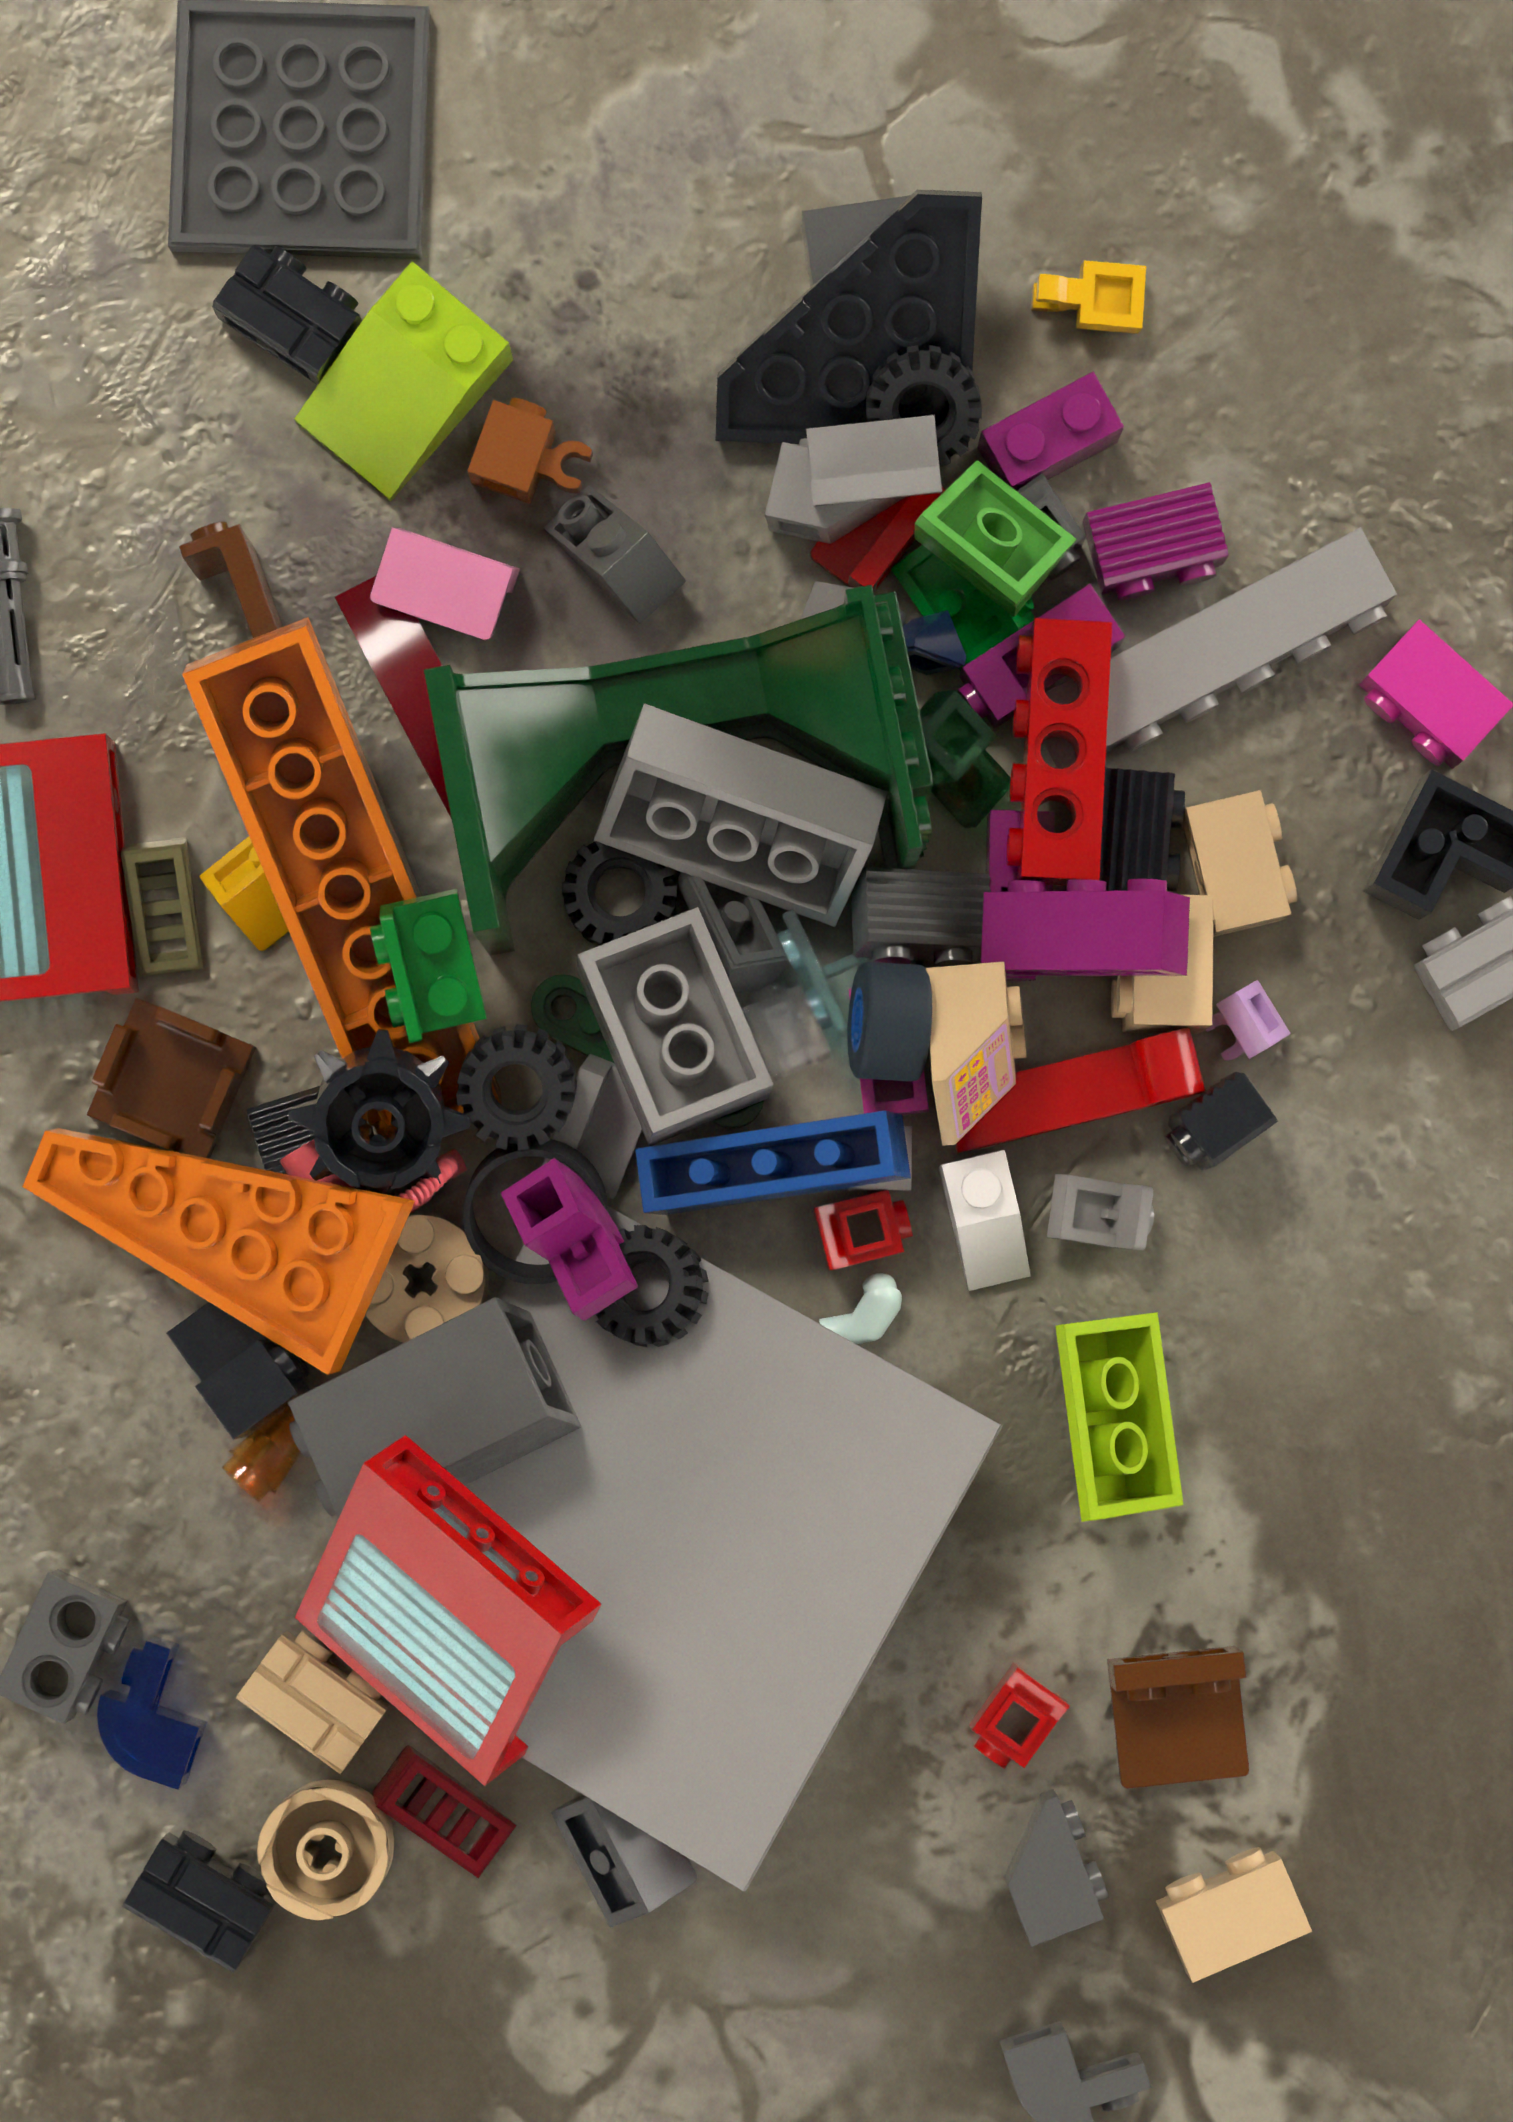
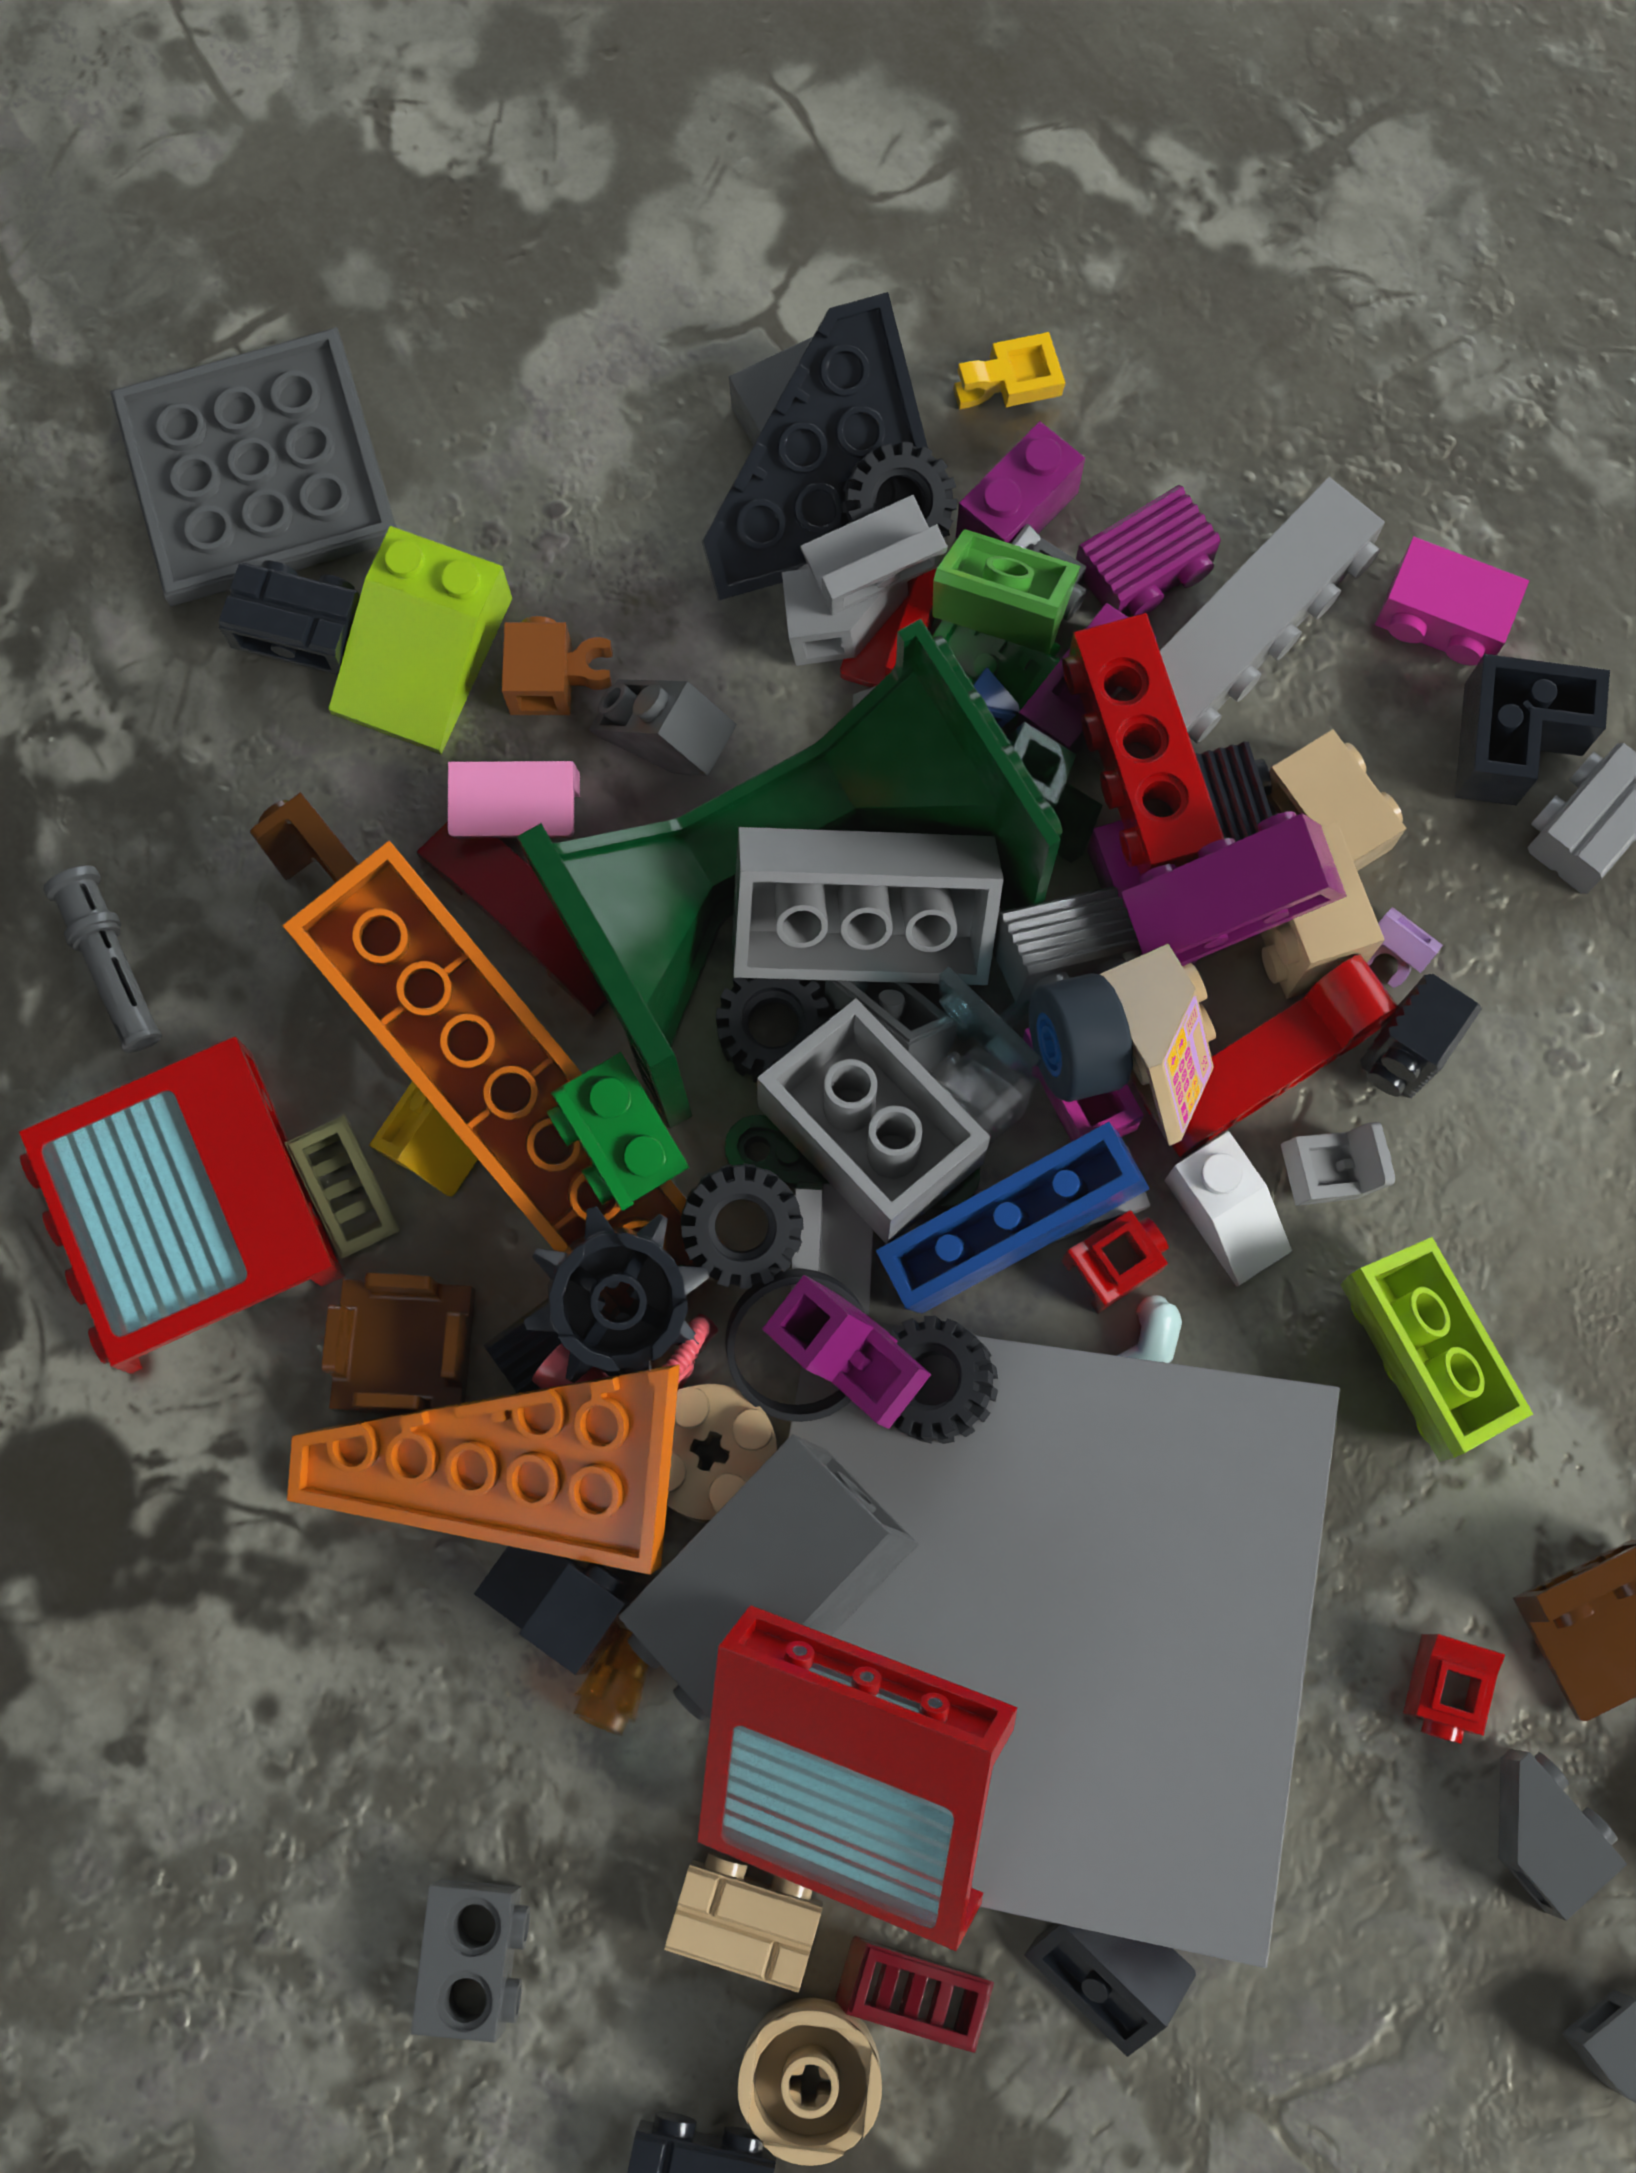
camera: 15 degrees left, 10 degrees down
clear blue brick [97,1636,207,1790] -> none

